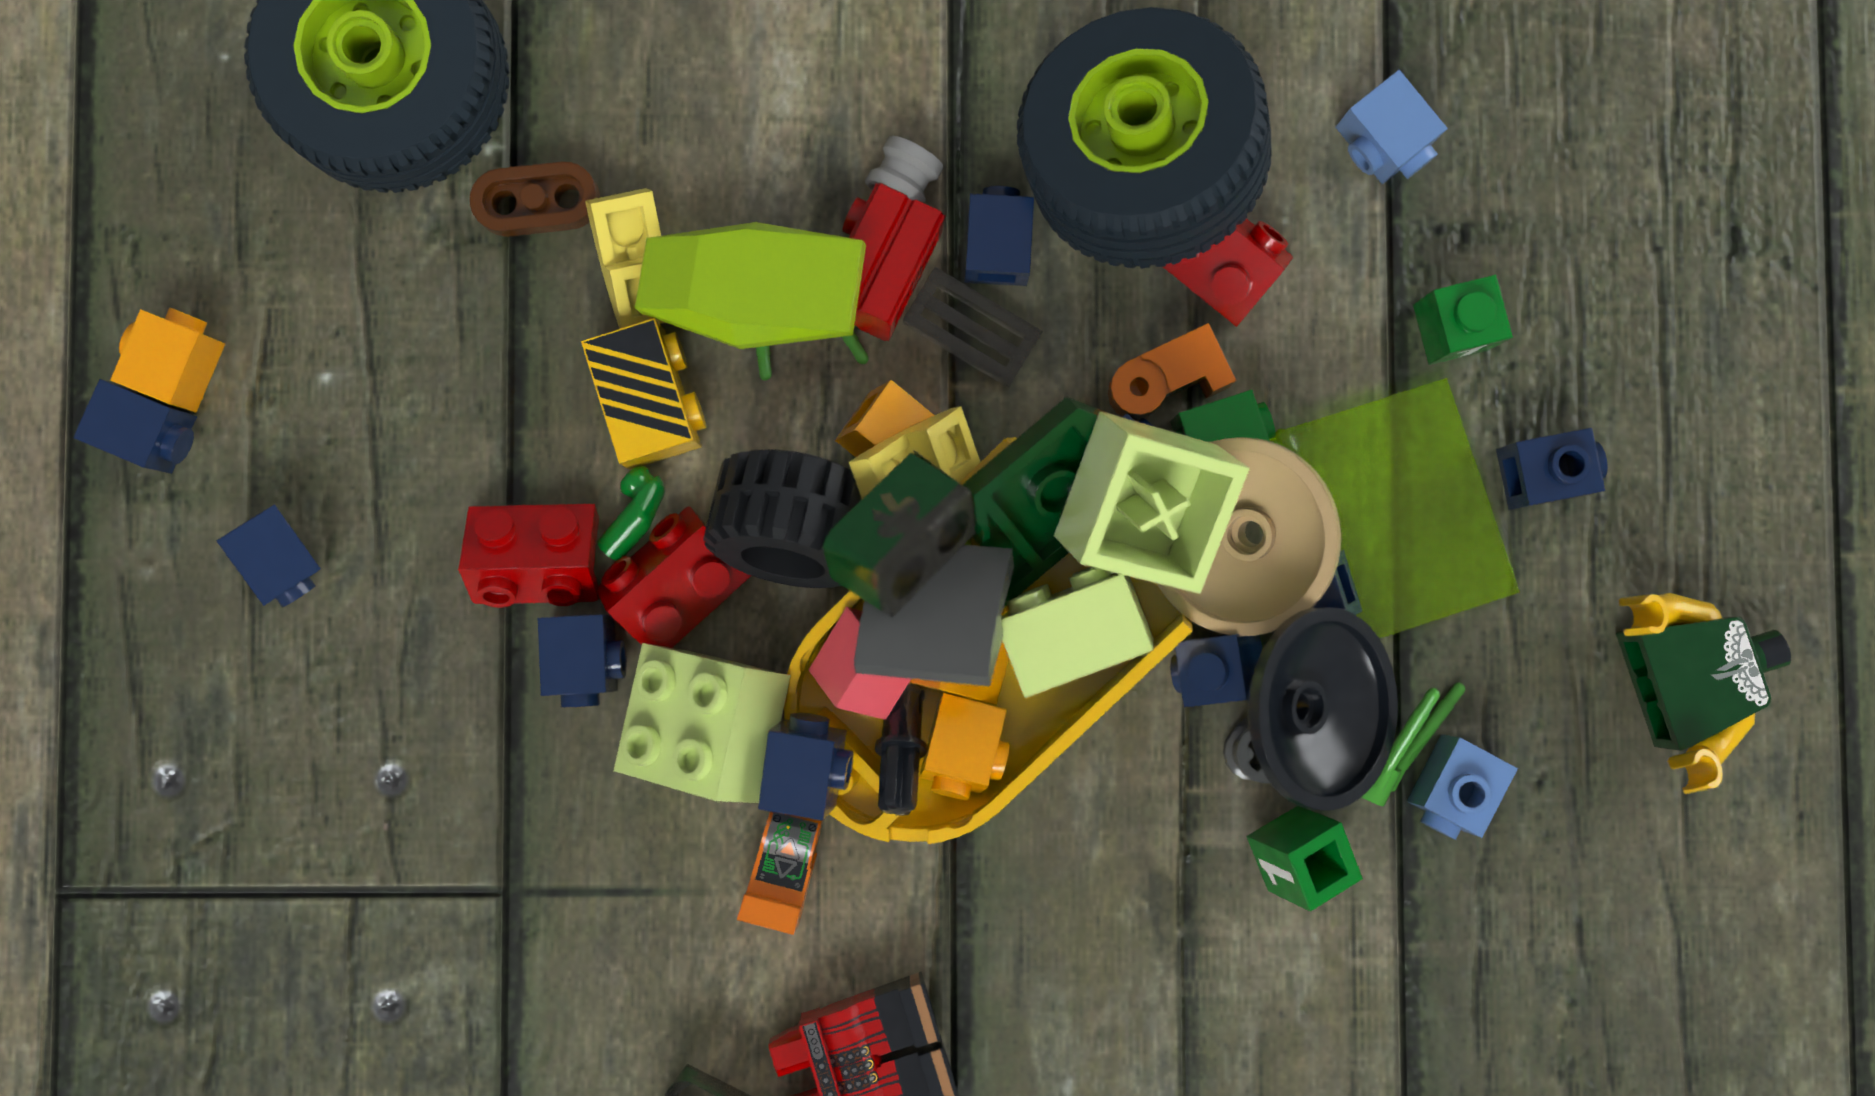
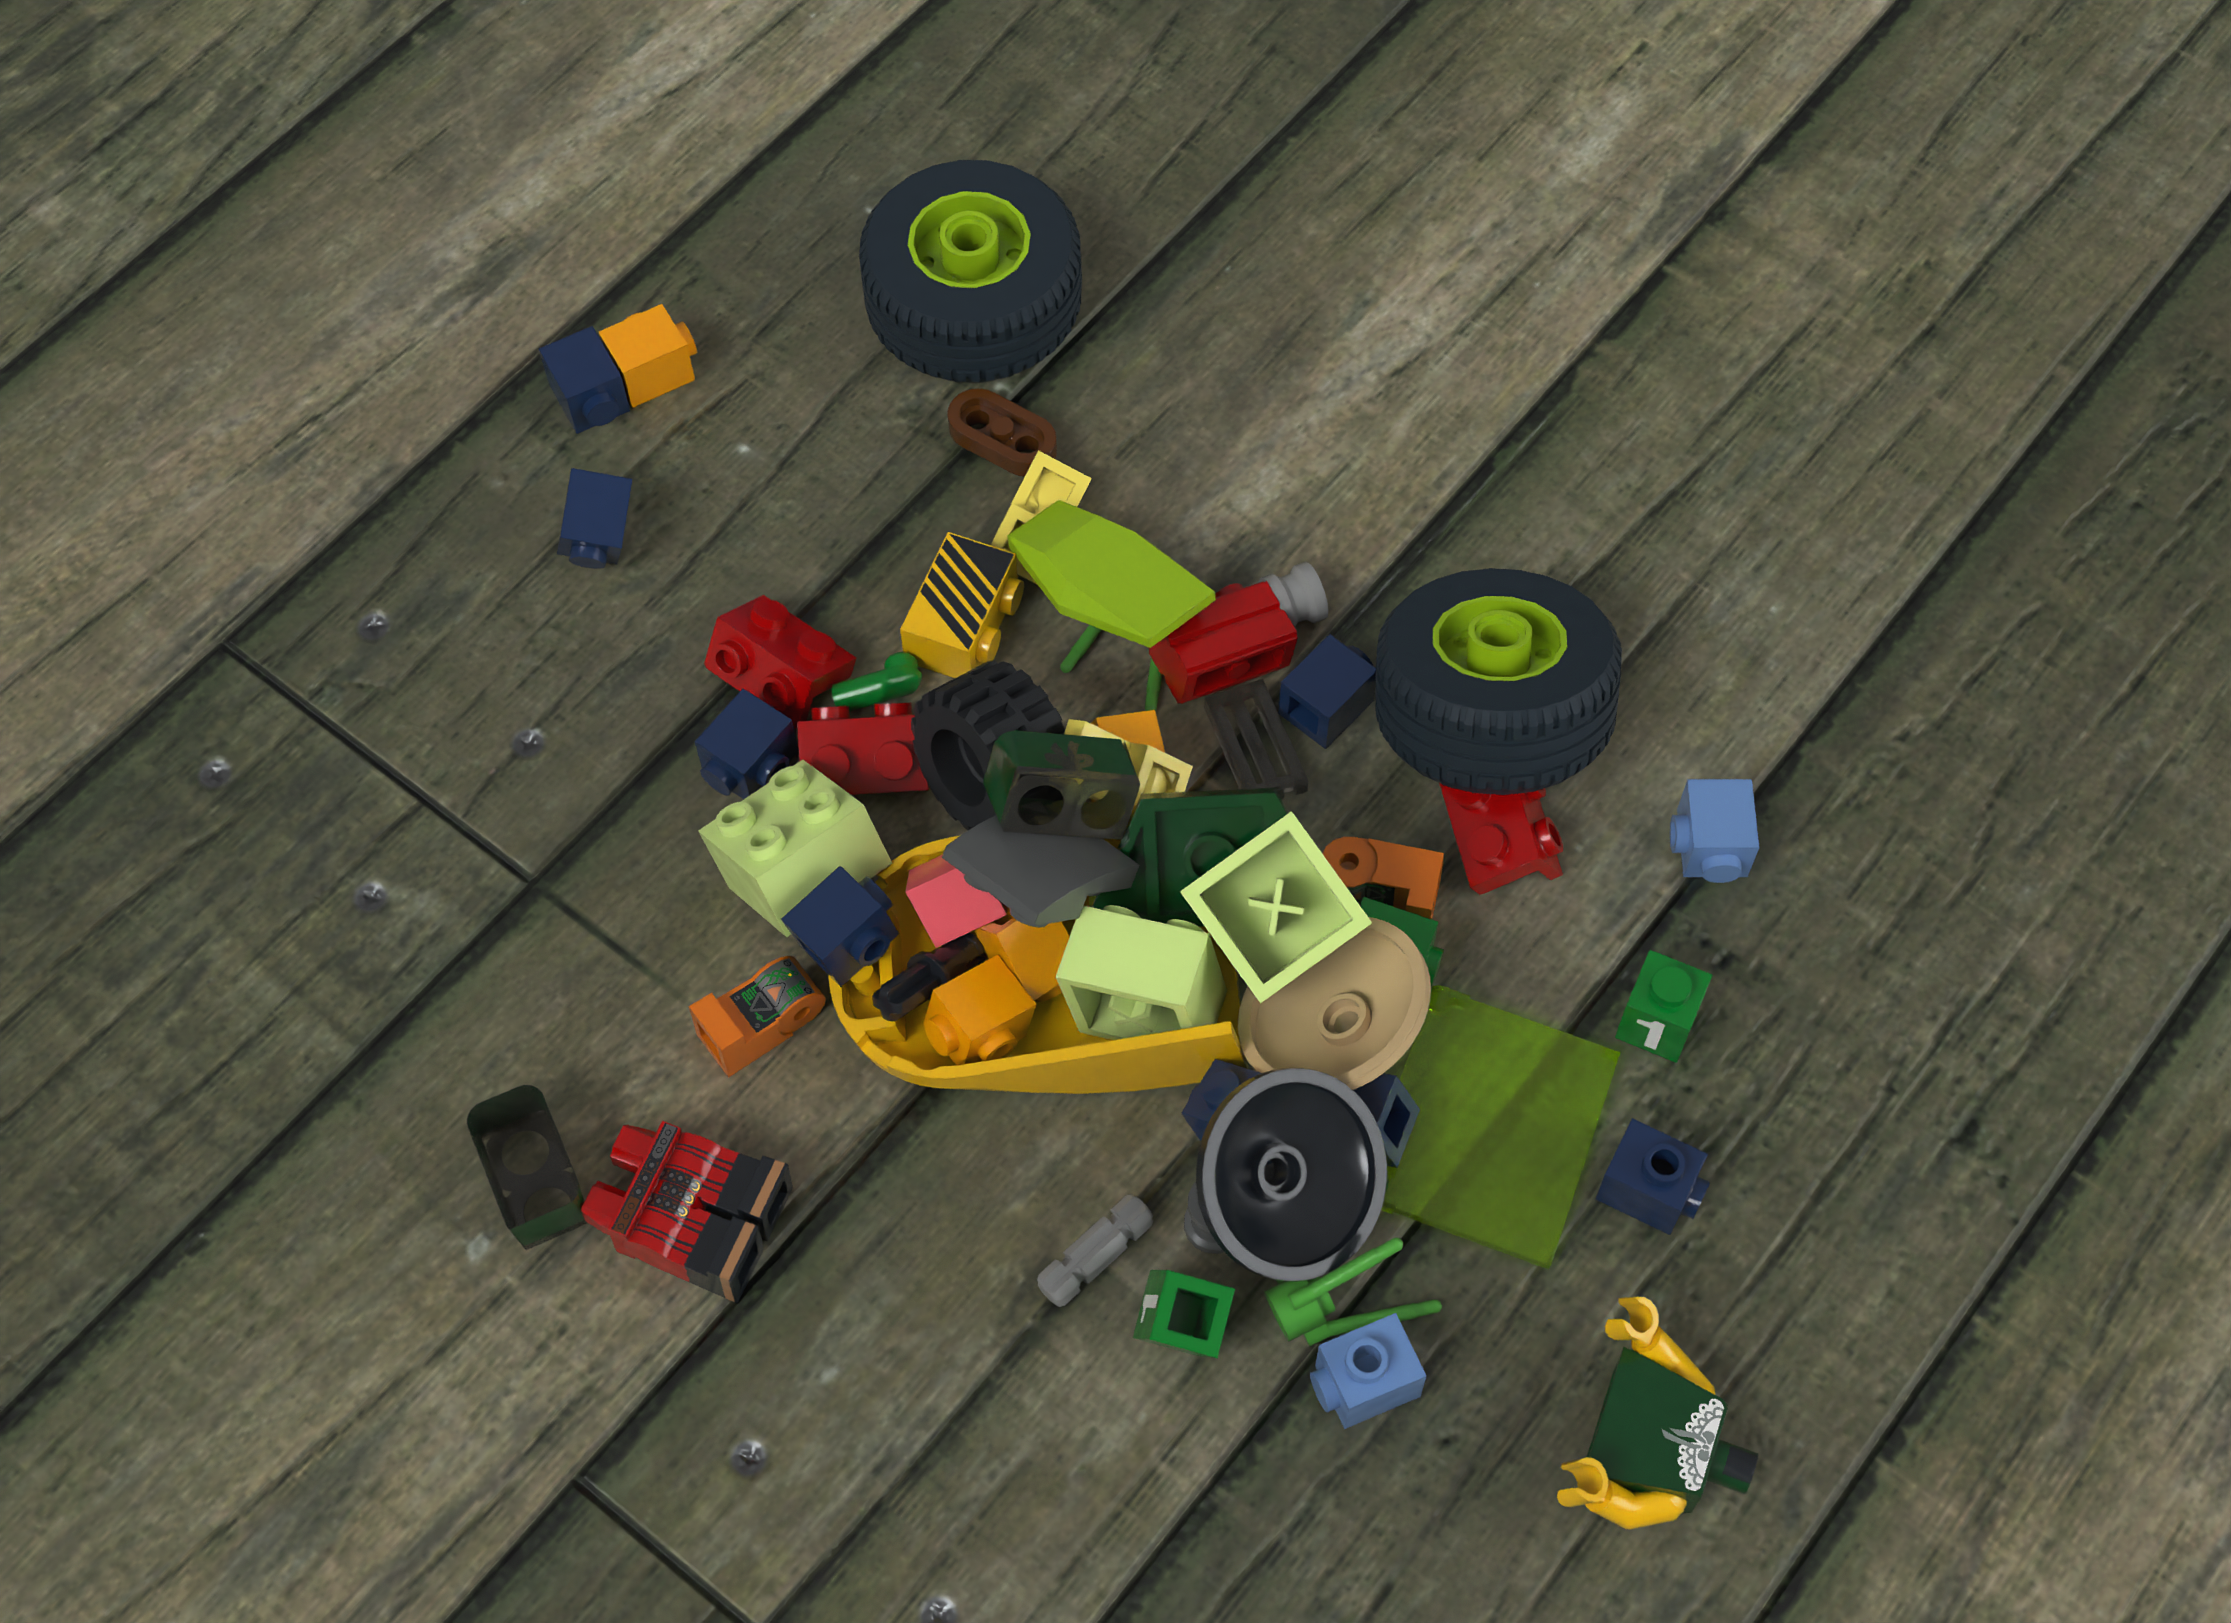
camera: 40 degrees right, 25 degrees down
none -> light grey axle [1037,1194,1153,1307]

